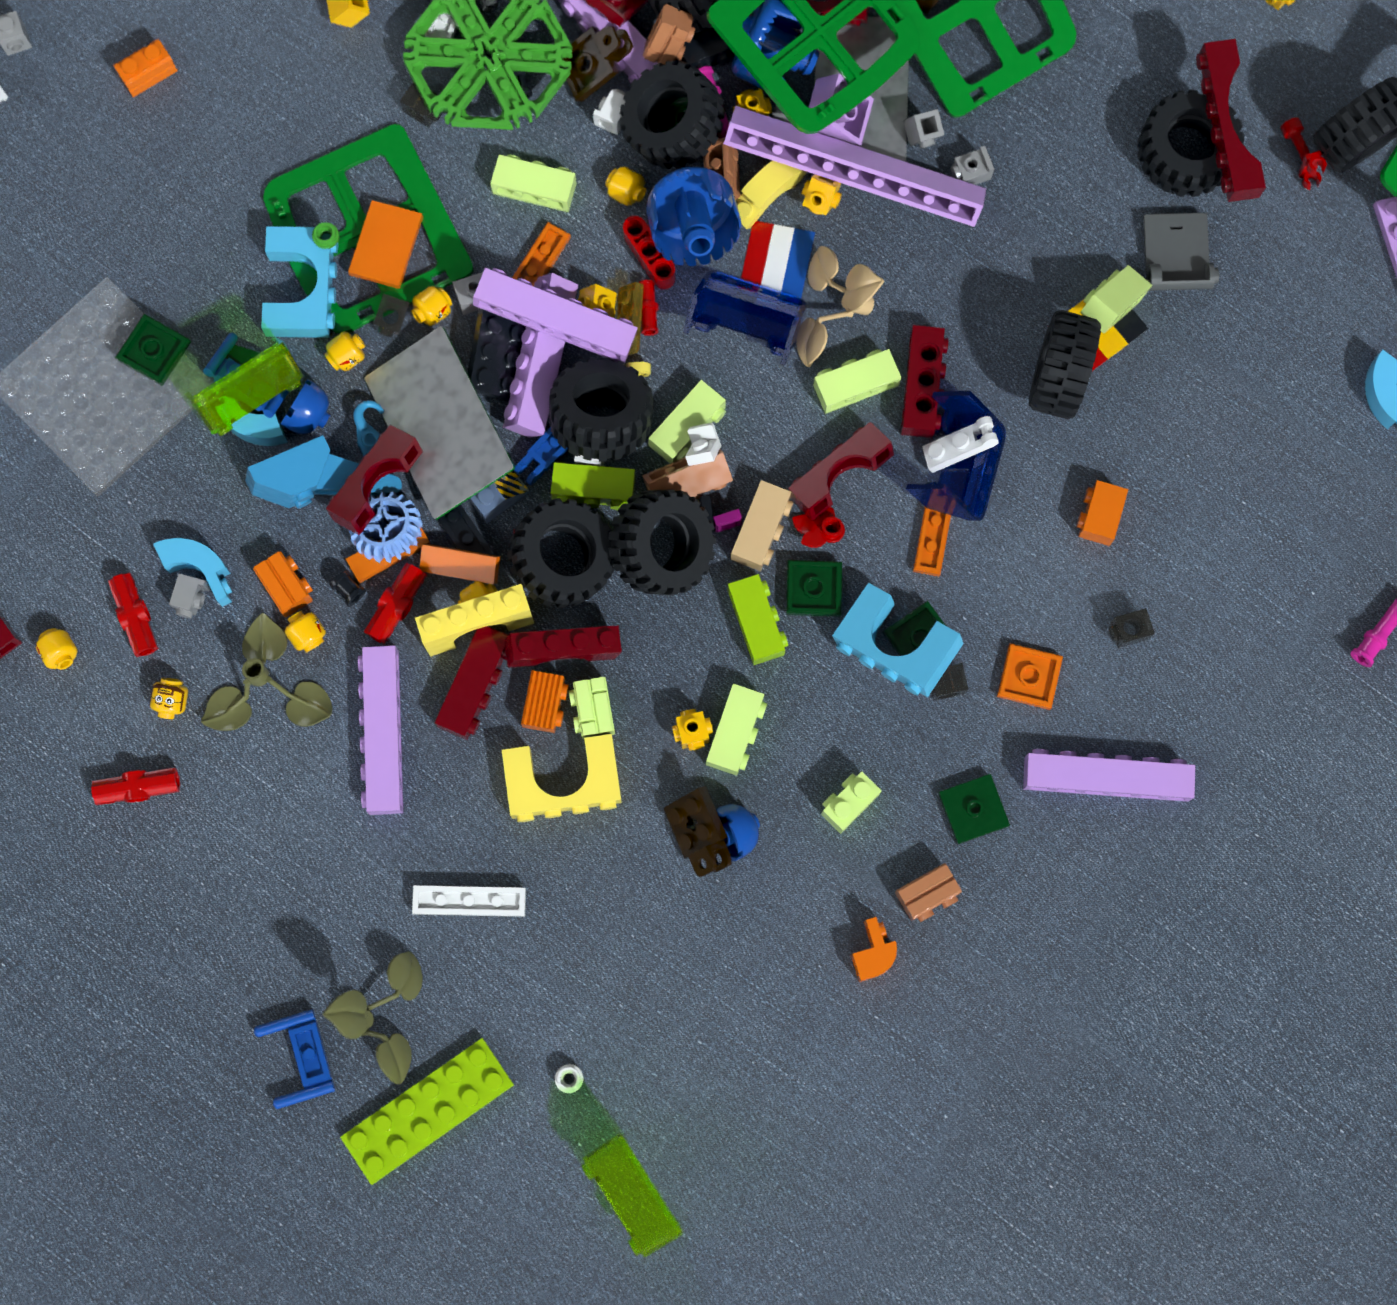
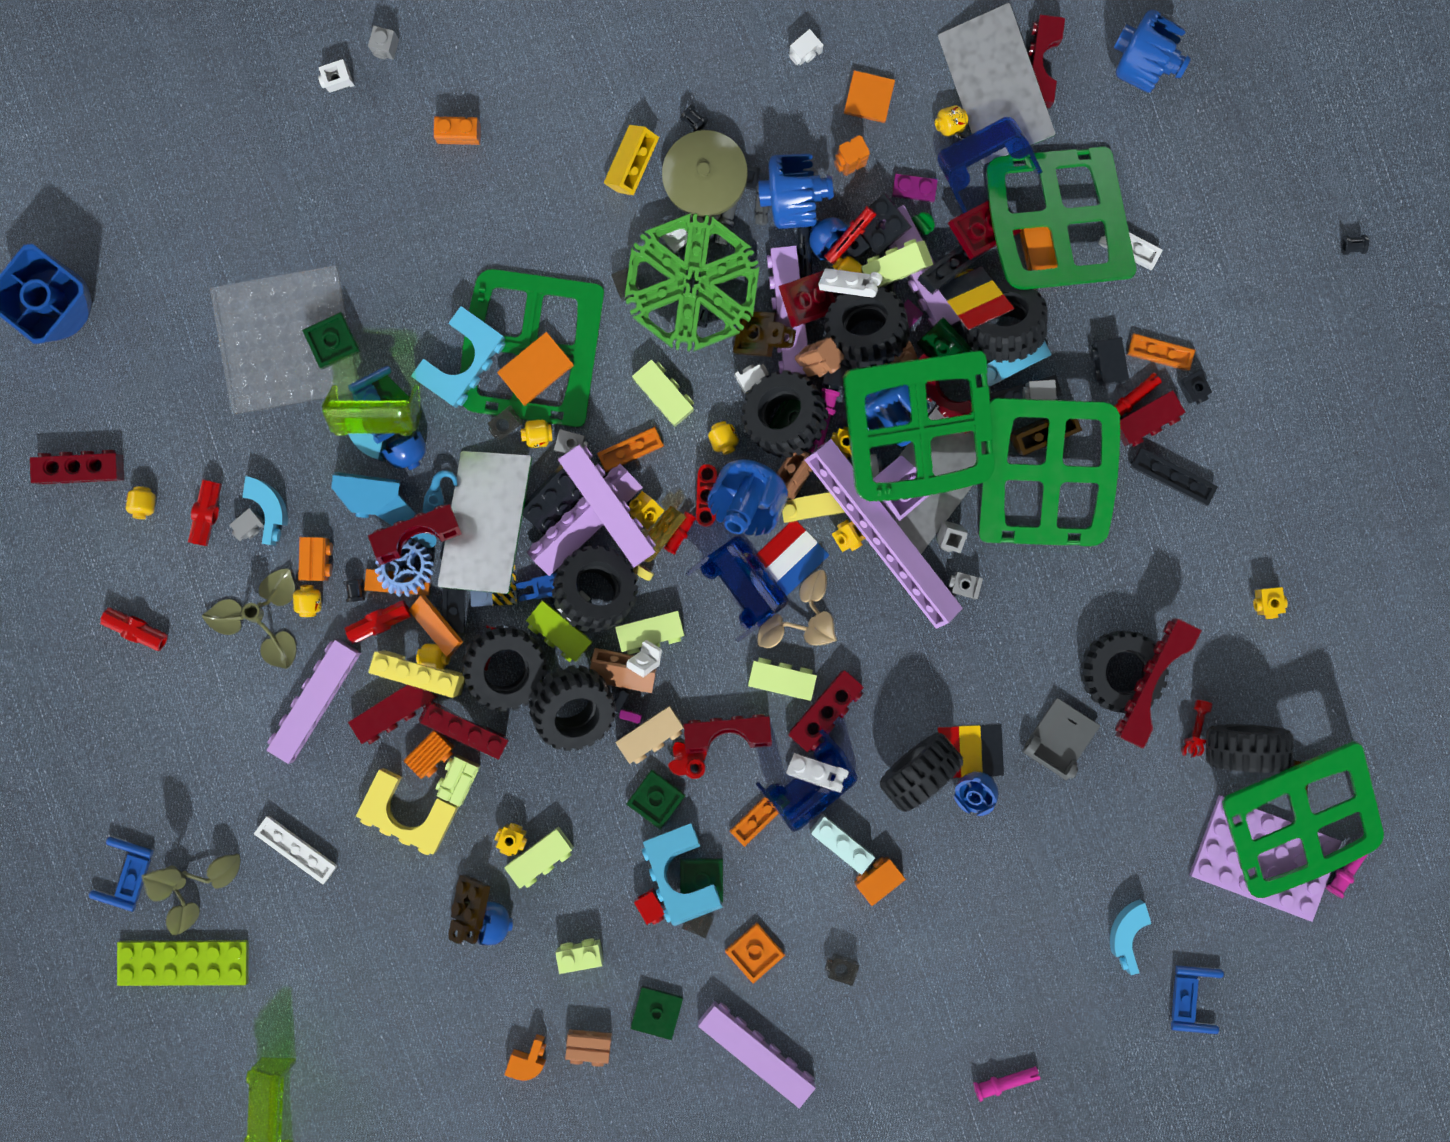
camera: 35 degrees right, 10 degrees up
yellow head [149,678,188,719] -> none
bright green plate [312,222,339,249] -> none
yellow head [324,331,366,371] -> none
plate [555,1064,583,1093] -> none
lime brick [727,574,788,666] -> none
yellowish green brick [1080,265,1152,334] -> none
none -> red brick [634,888,665,925]
none -> light aqua brick [810,814,875,875]
none -> blue cylinder [954,772,999,816]

